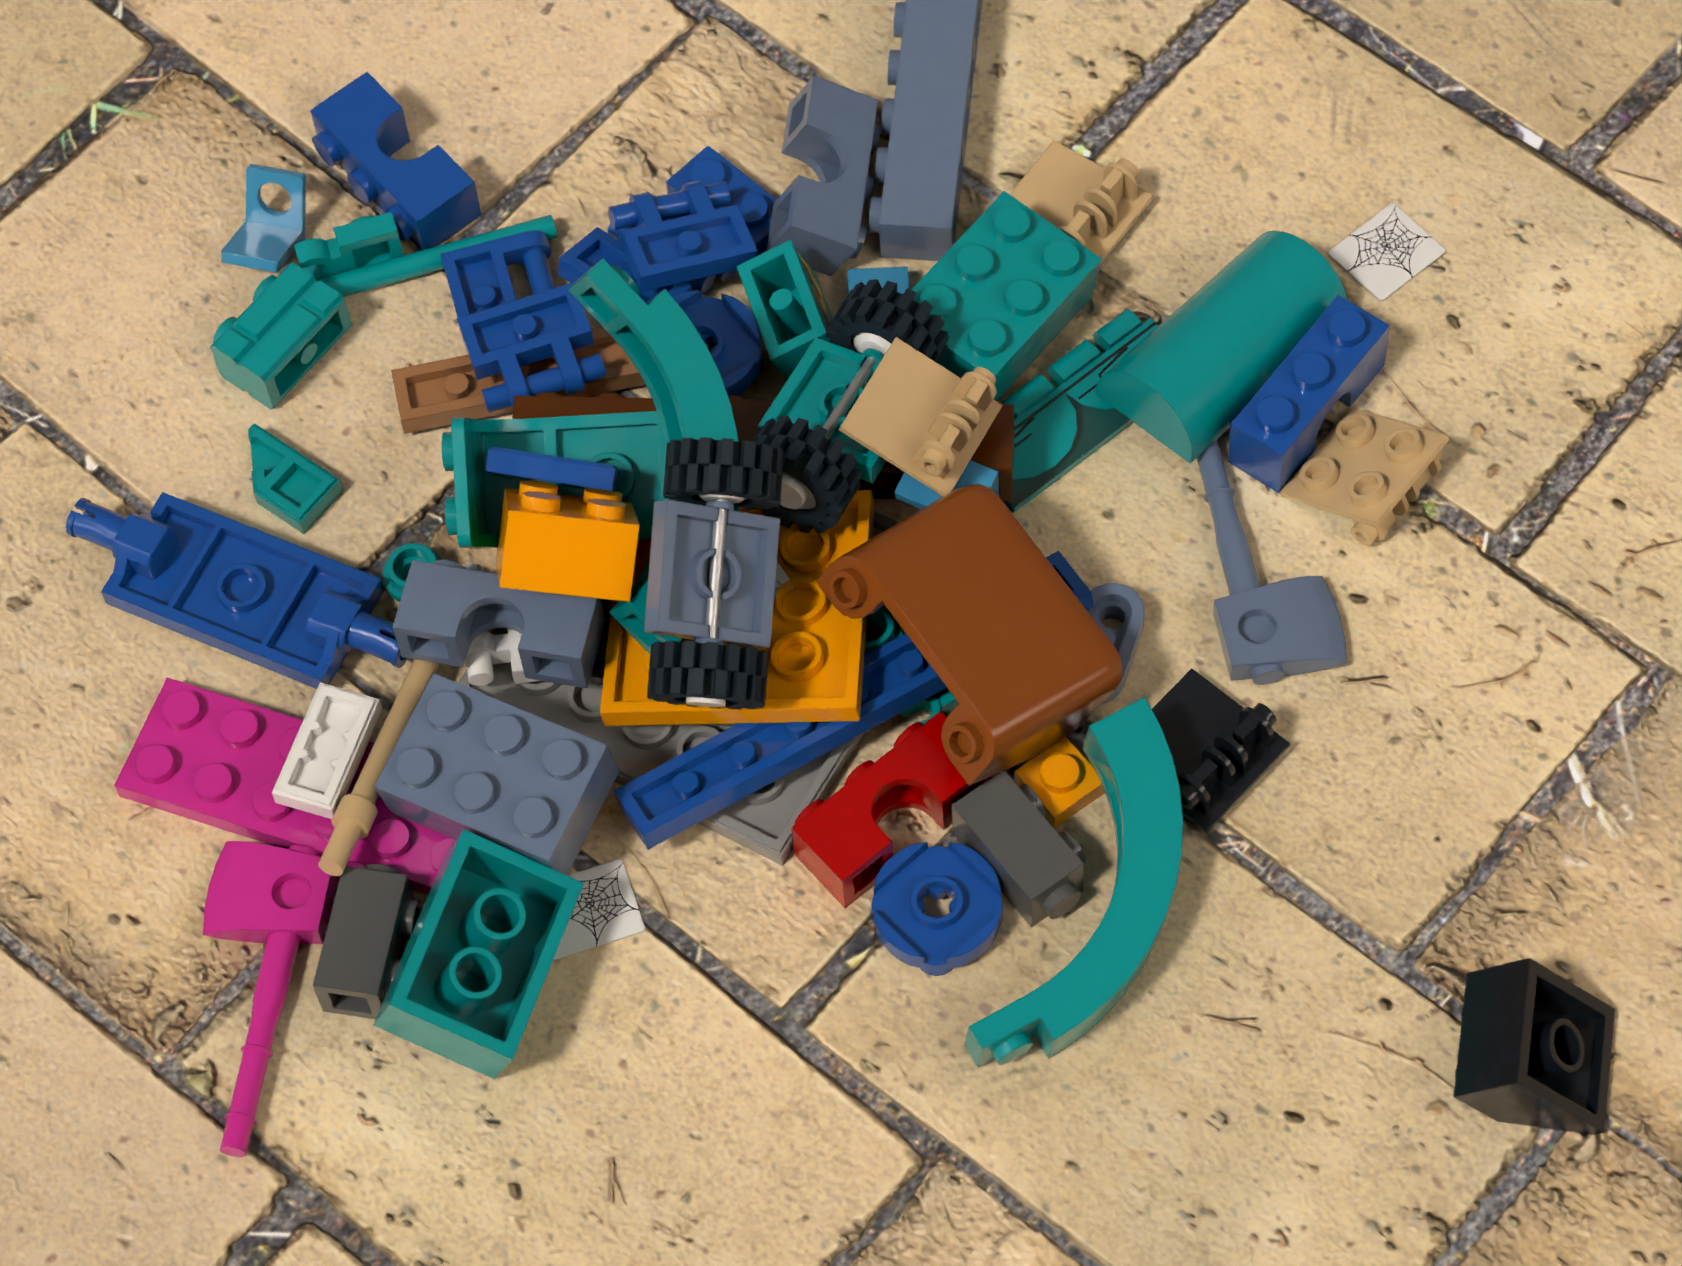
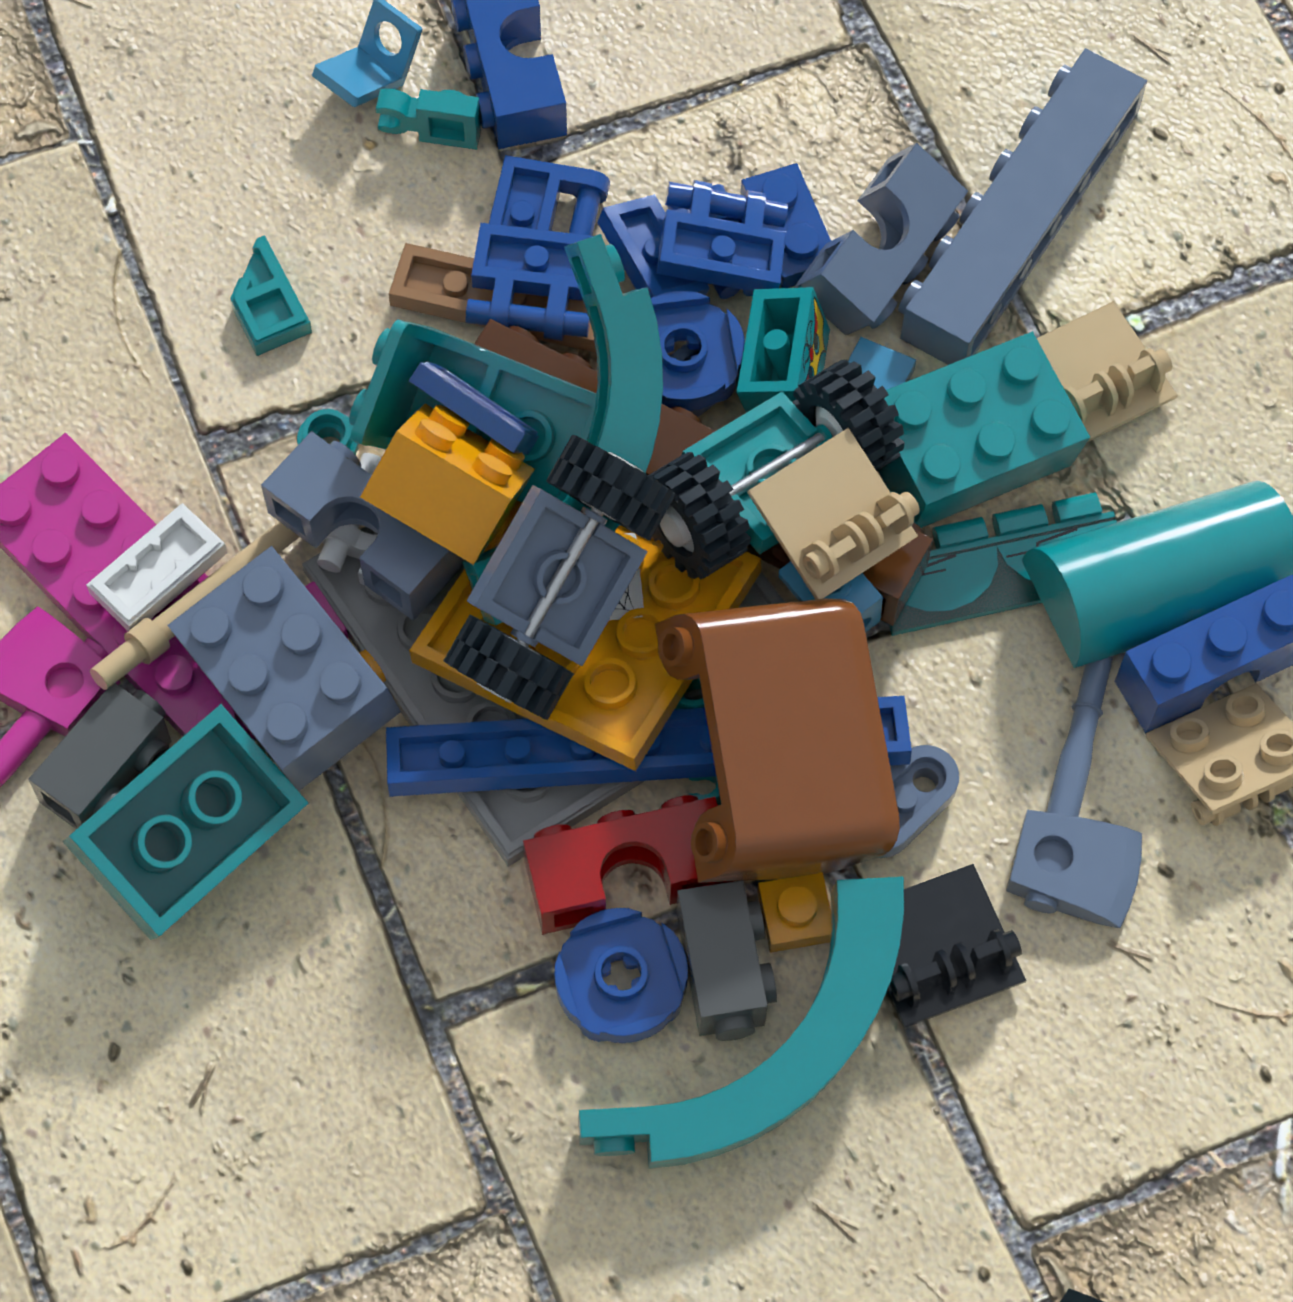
camera: 20 degrees right, 5 degrees up
blue plate [66,492,407,689] -> none
teal brick [210,262,352,409] -> none
teal bar [320,215,558,297] -> none
white sticker [554,859,645,959] -> none

